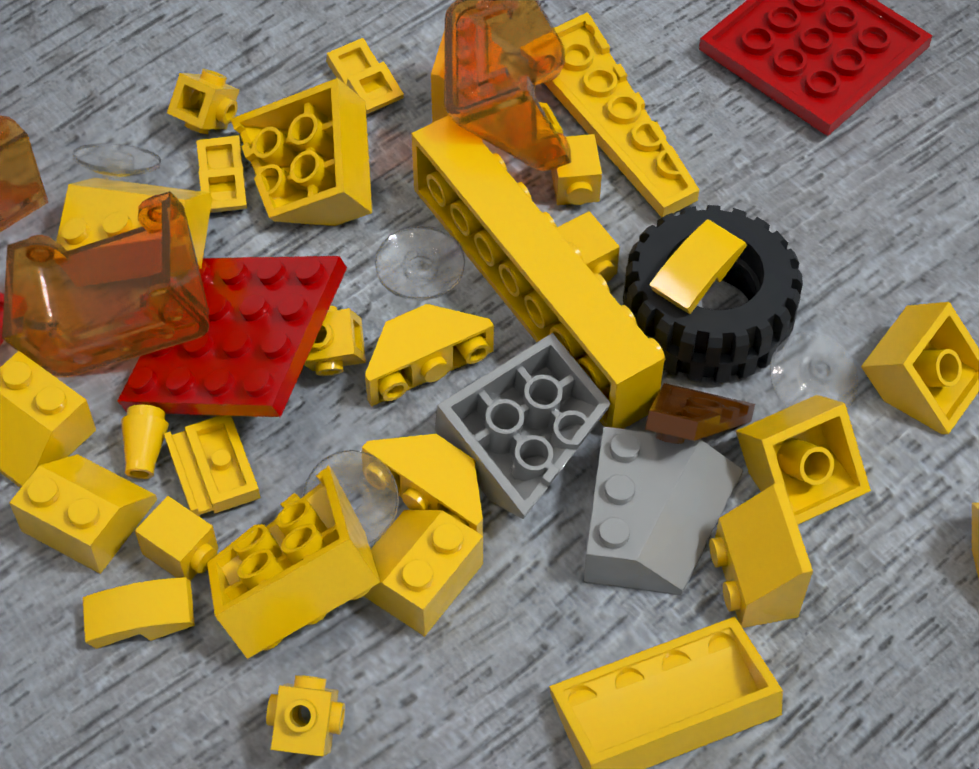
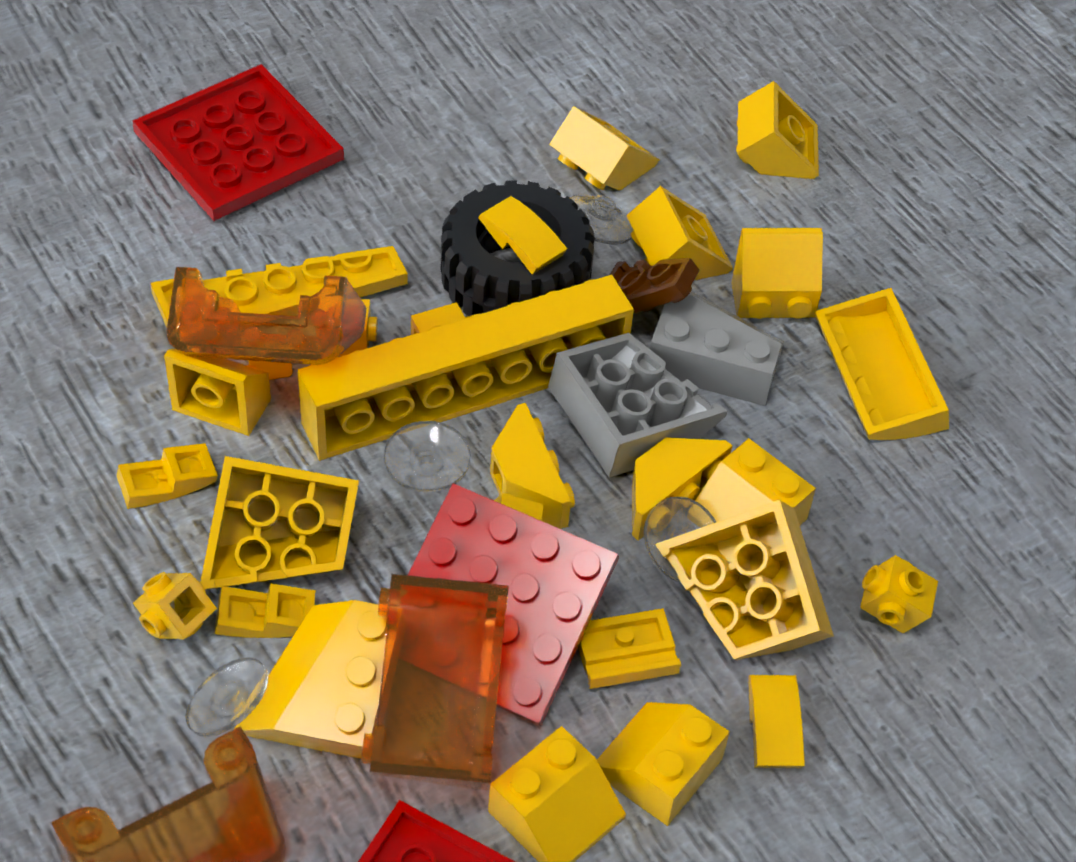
camera: 85 degrees left, 5 degrees down
yellow cone [121,405,169,479] -> none
yellow brick [135,496,219,581] -> none

